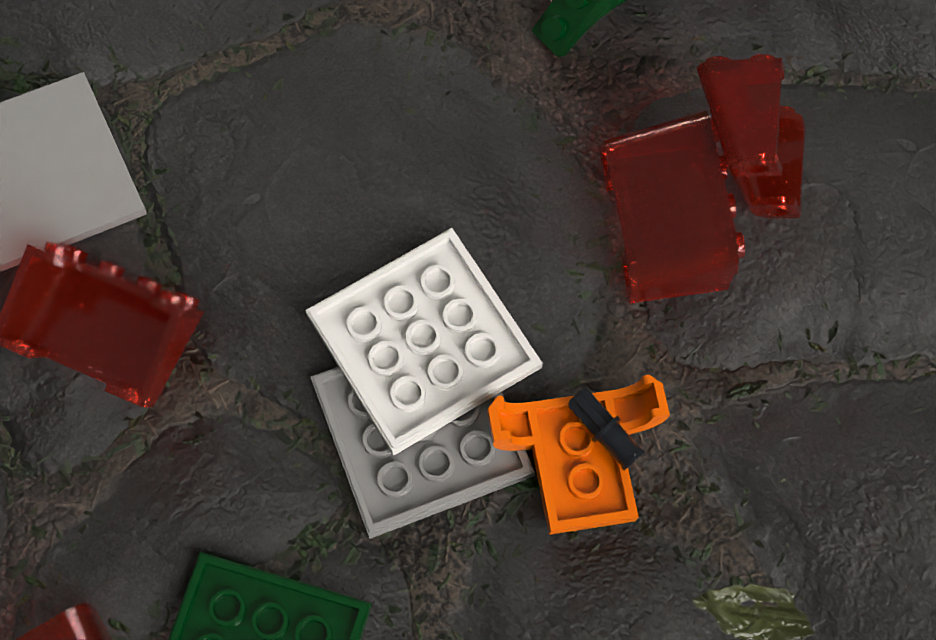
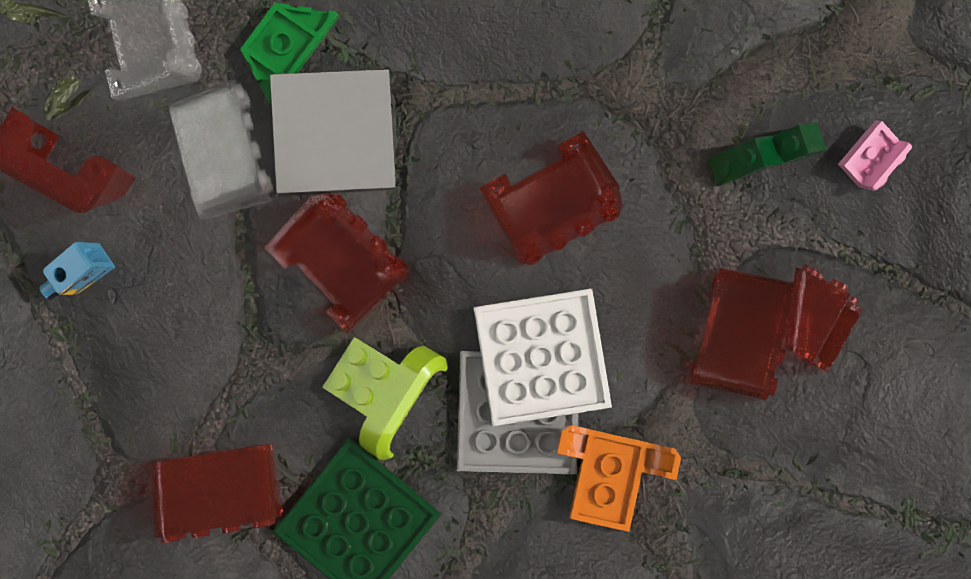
camera: 25 degrees right, 15 degrees up
black axle [568,389,645,470] -> none
none -> lime piece [322,337,448,461]
none -> clear red windscreen [479,131,623,265]

